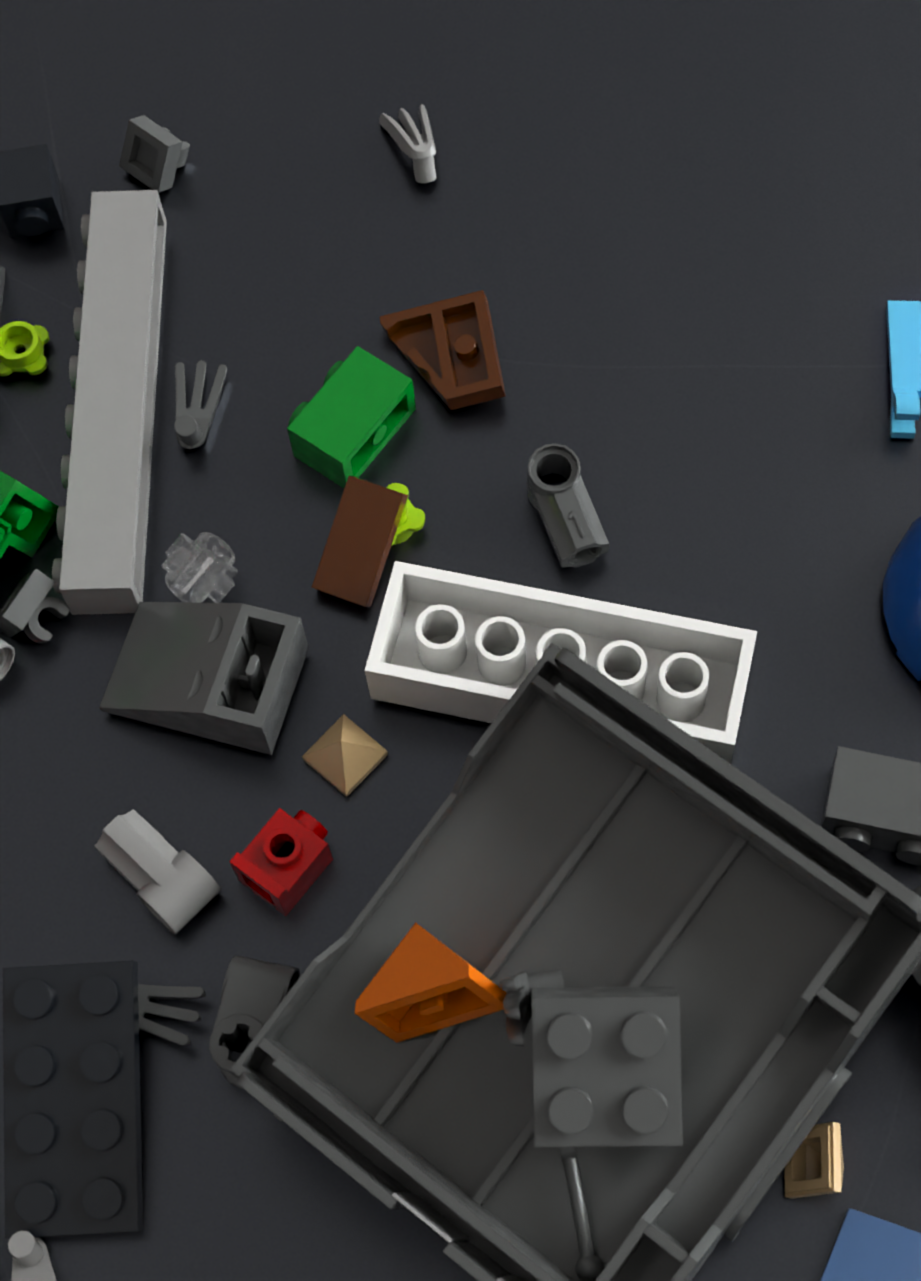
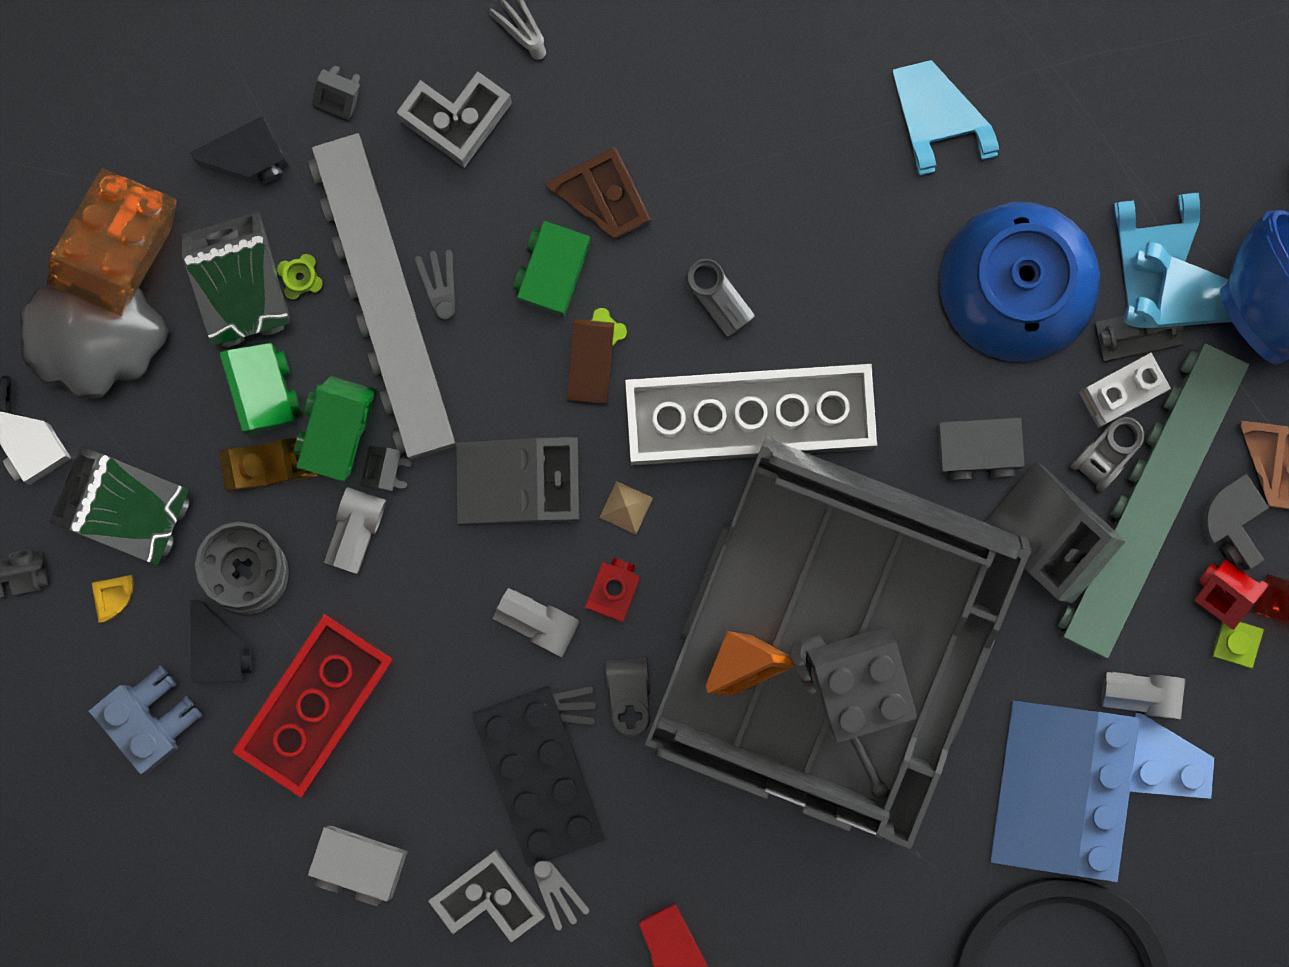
camera: 25 degrees left, 20 degrees up
clear gear [162,532,238,603] -> none
tan slope [785,1122,844,1199] -> none
none -> light grey brick [396,71,512,168]

